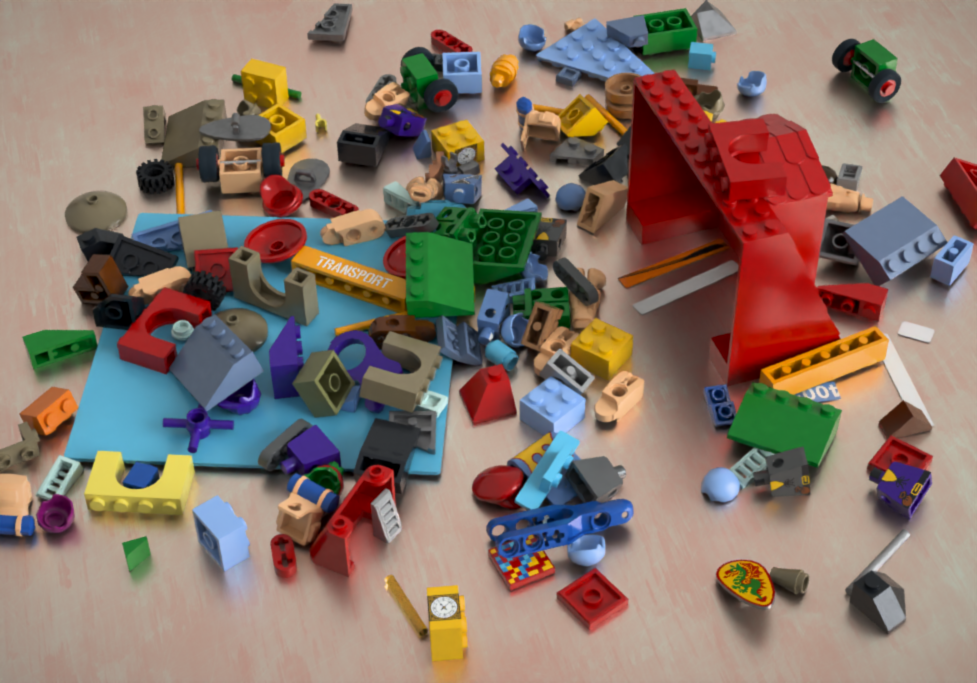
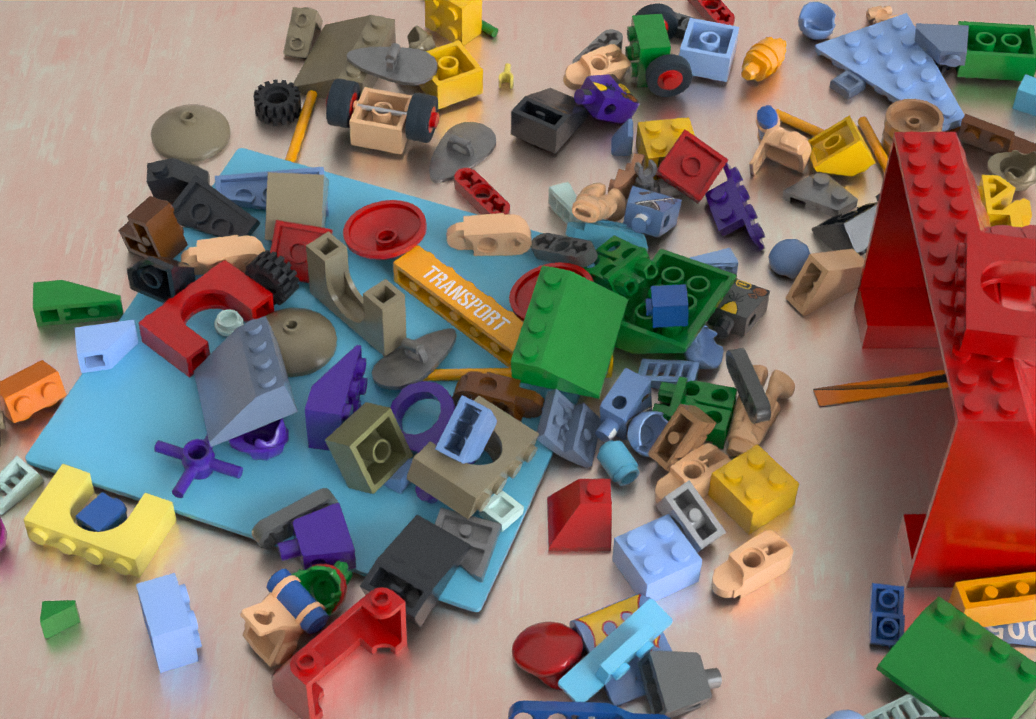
camera: 15 degrees right, 5 degrees up
red piece [260,174,303,218] -> none
red beam [270,534,297,578] -> none
light grey slope [371,489,402,543] -> none
white sticker [633,260,739,315] -> none
none -> light blue slope [75,320,138,373]
none -> flat silver shield [372,328,457,390]
none -> medium blue torso [435,395,497,464]
none -> blue brick [646,284,688,328]
none -> red tile [655,129,729,204]

